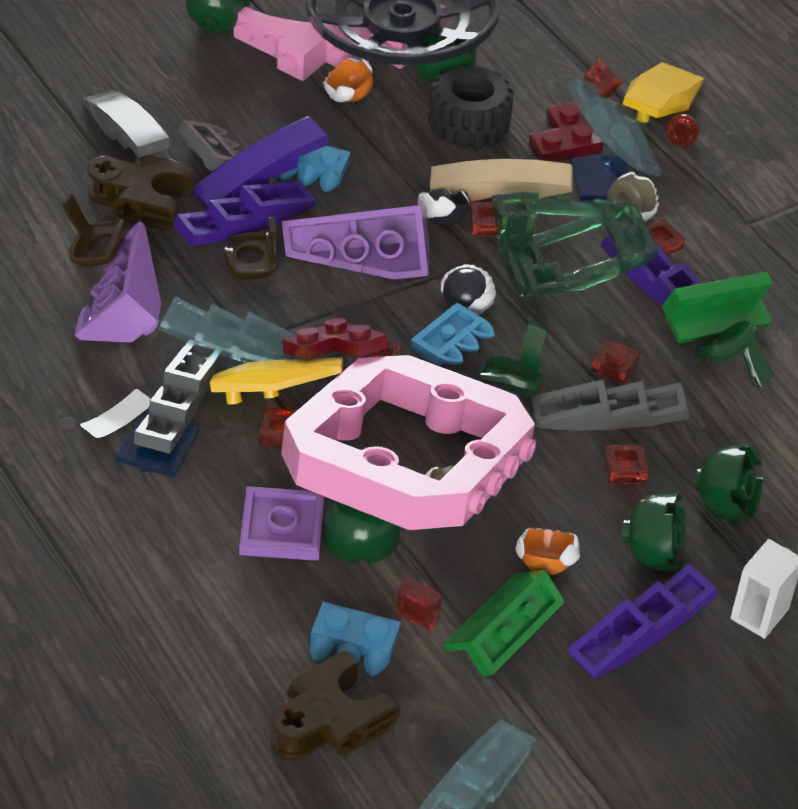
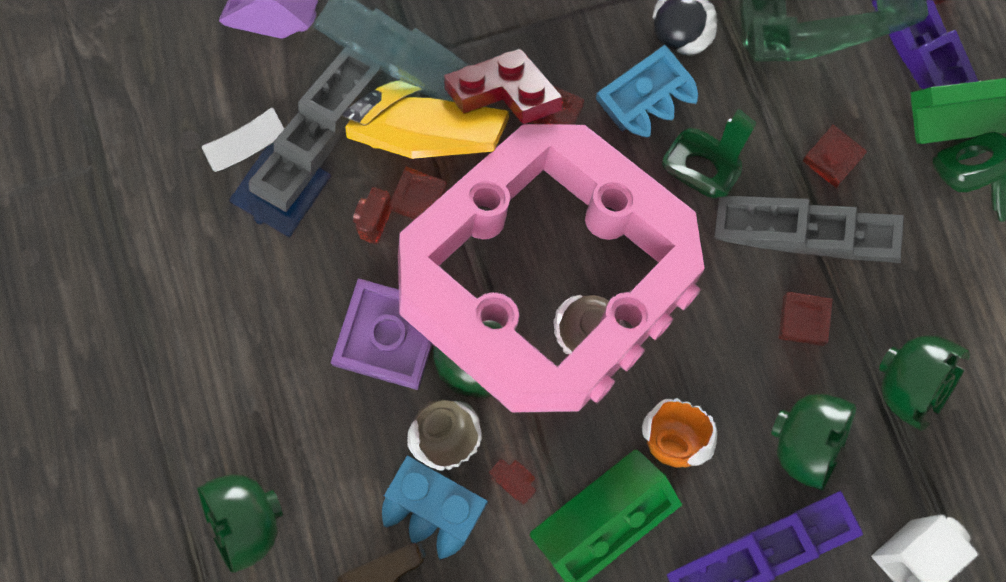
camera: 20 degrees right, 30 degrees up
none -> dark green cylinder [197,474,283,573]
none -> sticker [343,80,422,125]
none -> clear red plate [353,187,393,245]
none -> dark tan hair [407,399,482,471]

